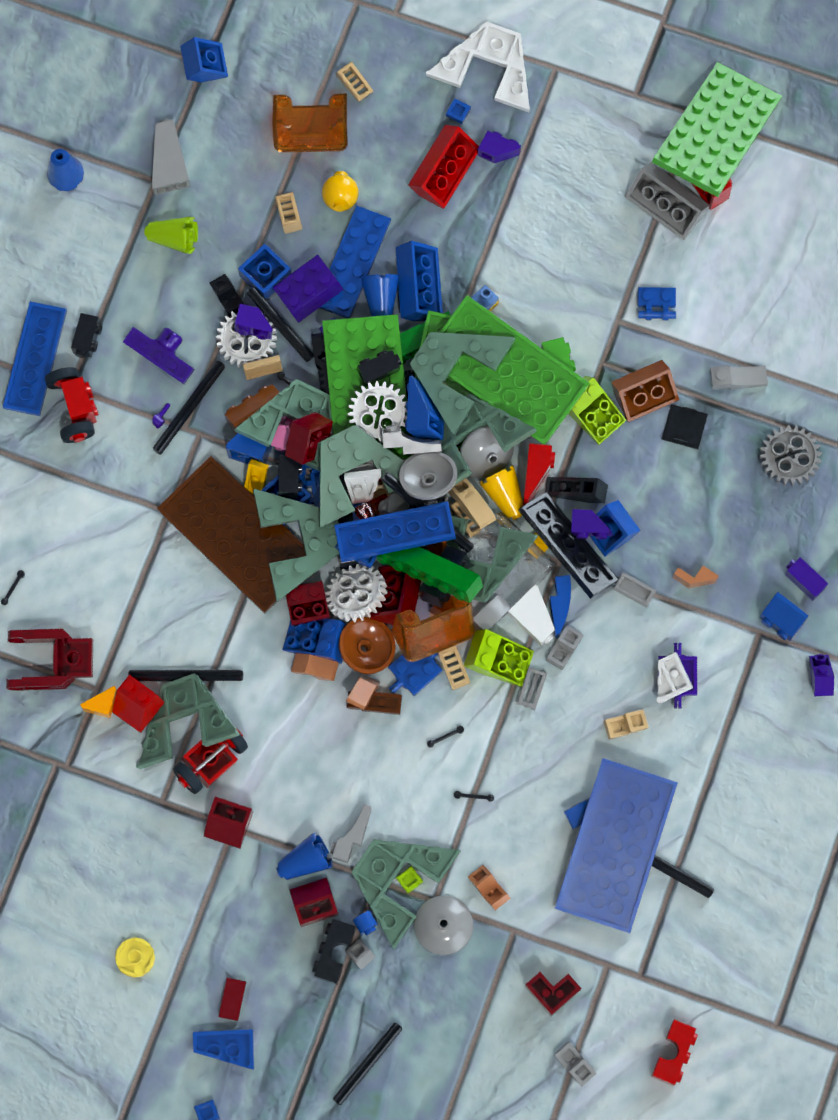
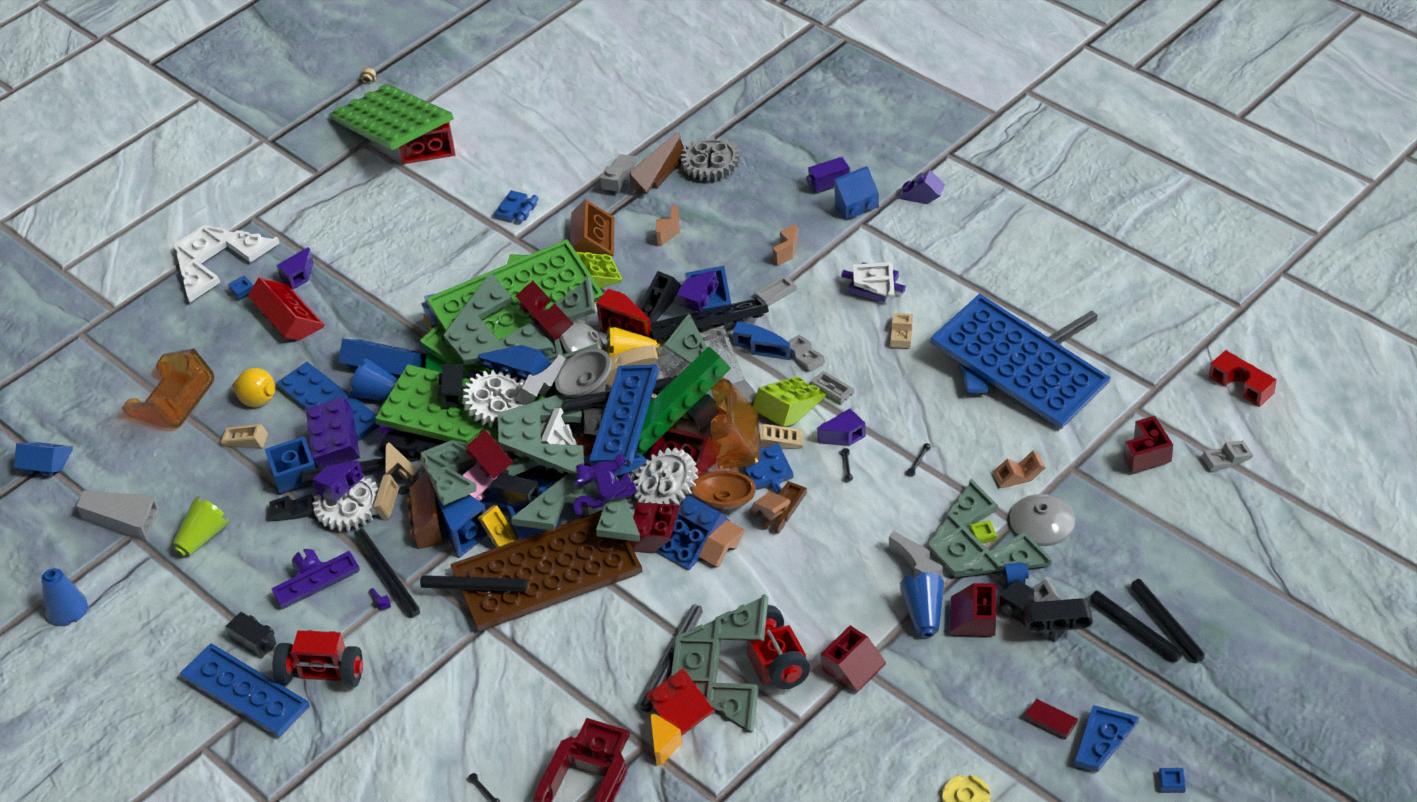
camera: 65 degrees left, 30 degrees down
tan slope [335,61,373,102] -> none
white slope [508,584,555,647] -> none
light grey slope [625,162,710,240] -> none
black piece [662,404,708,449] -> none
none -> tan plate [359,68,376,84]
none -> tan slope [386,443,419,482]
none -> black axle [420,575,528,592]
none -> dark red arch [515,280,573,340]
none -> dark purple animal [573,453,638,515]
none -> wedge [629,132,684,194]
none -> nougat slope [656,205,680,246]
none -> dark purple slope [817,409,866,446]
none -> black beam [1023,598,1093,633]
none -> black axle [1090,590,1183,662]

